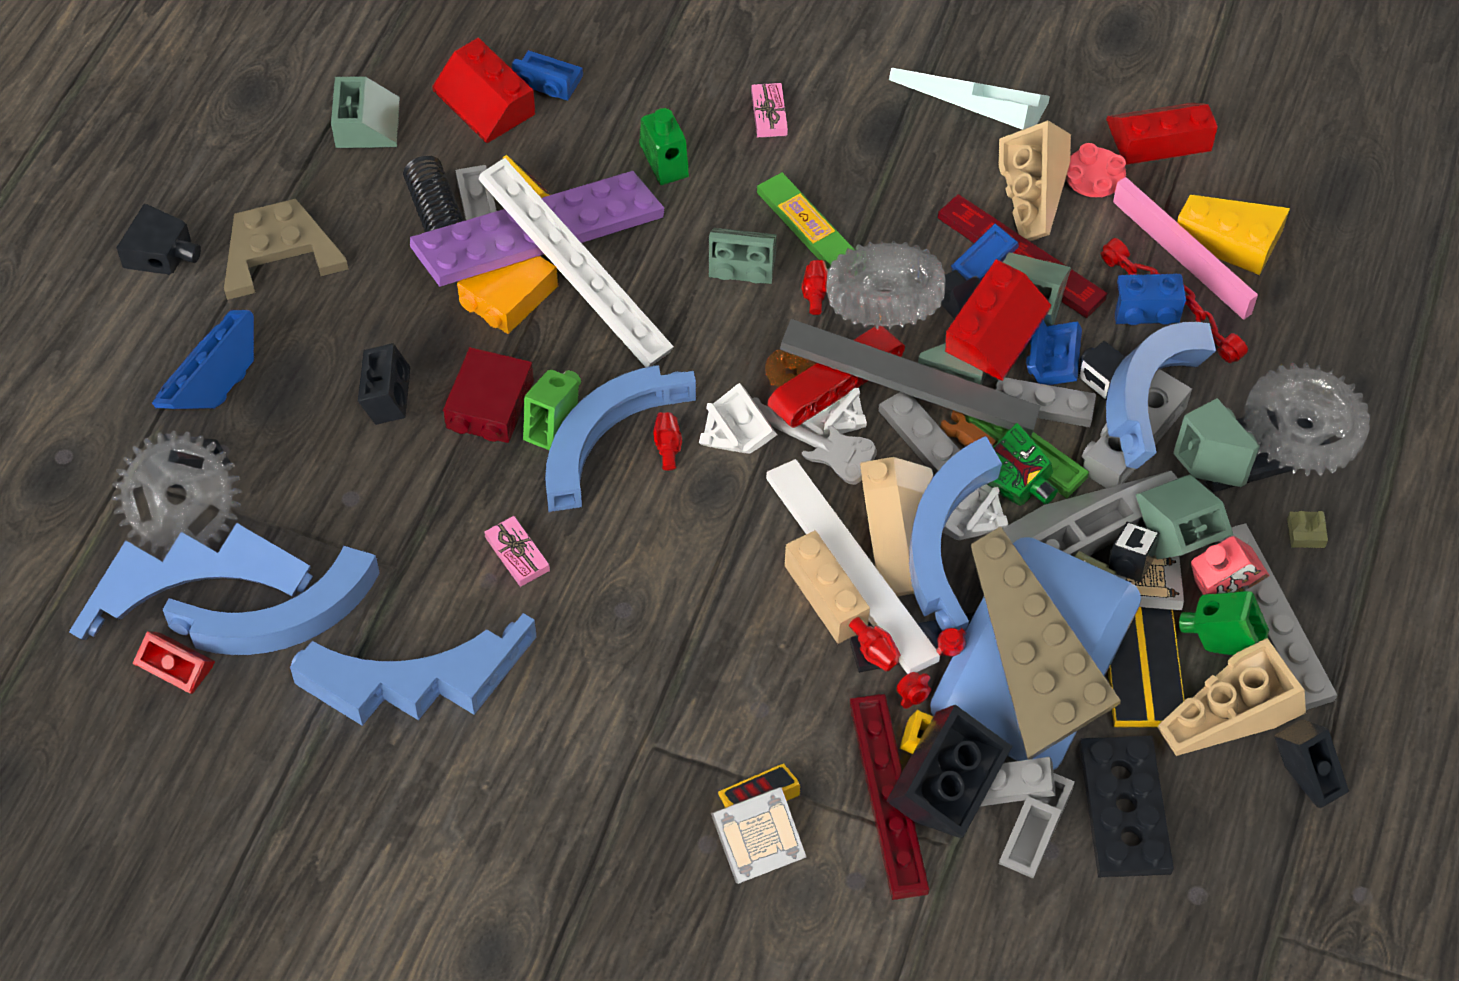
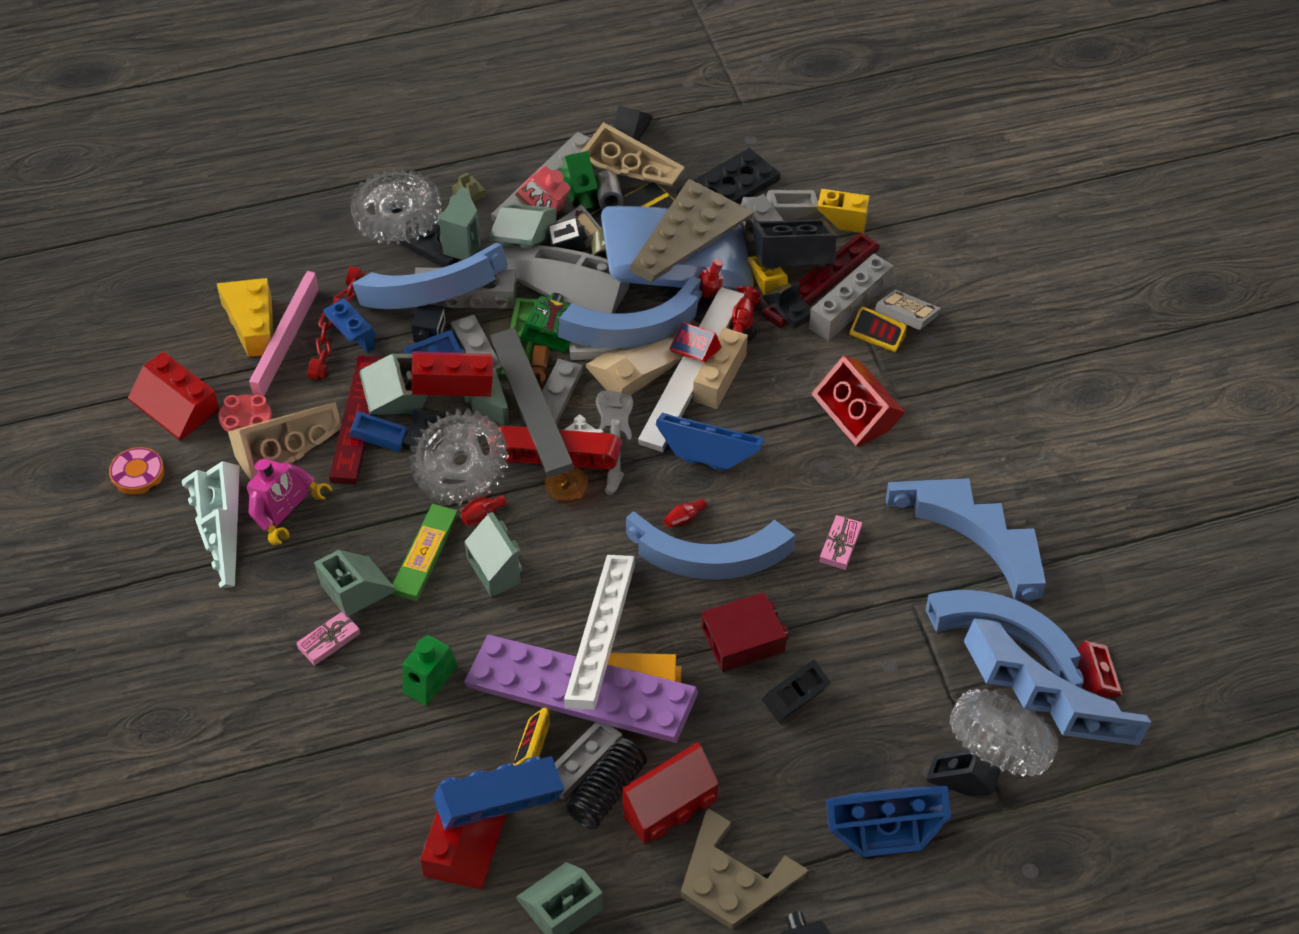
camera: 125 degrees left, 5 degrees down
blue bracket [512,50,583,101] -> none
bright green torso [523,370,581,450] -> none
white slope [699,383,777,454] -> none
none -> tile [109,447,164,495]
none -> dark pink torso [247,459,332,545]
none -> sand green slope [314,550,396,617]
none -> blue brick [433,756,564,830]
none -> flat silver pin [595,170,624,210]
none -> red slope [623,742,718,844]
none -> blue wedge [656,413,765,470]
none -> slope [669,322,722,363]
none -> black slope [763,282,811,329]
none -> light grey brick [809,254,894,342]
none -> red slope [811,356,905,447]
none -> yellow slope [817,189,869,233]

